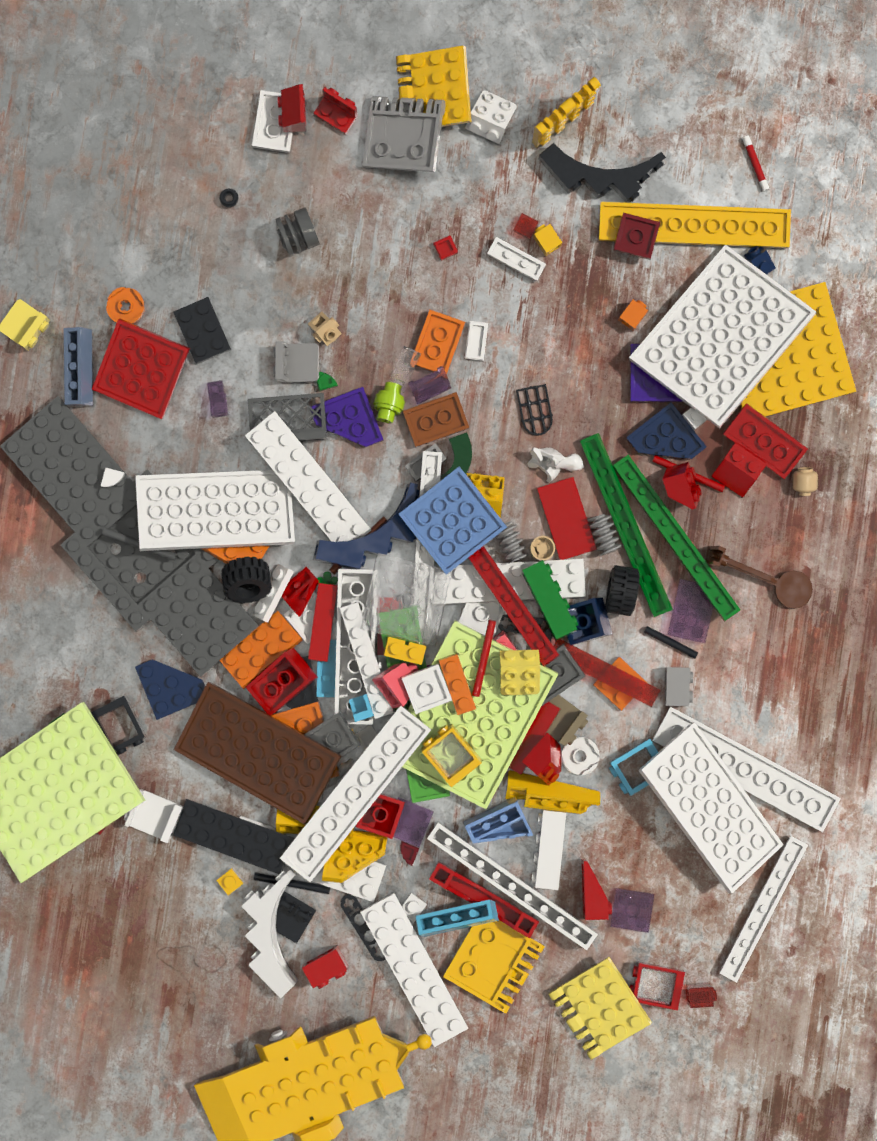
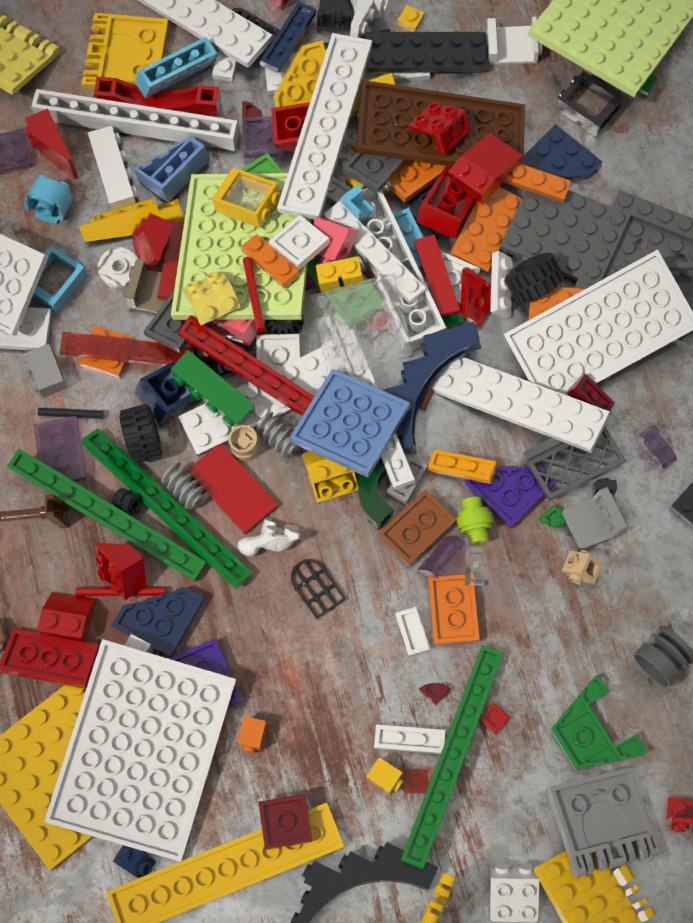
camera: 160 degrees right, 15 degrees down
none -> medium azure brick [24,175,73,224]
none -> black wheel [112,488,144,516]
none -> dark blue plate [260,1,316,73]
none -> green plate [401,645,503,870]
none -> red bracket [408,102,471,154]
none -> dark red tile [419,683,451,706]
none -> light orange tile [427,449,498,484]
none -> red slope [448,133,524,205]
none -> orange plate [503,163,571,203]
none -> green wing [550,675,647,770]
none -> dark red slope [566,373,615,411]
none -> black plate [592,478,617,497]

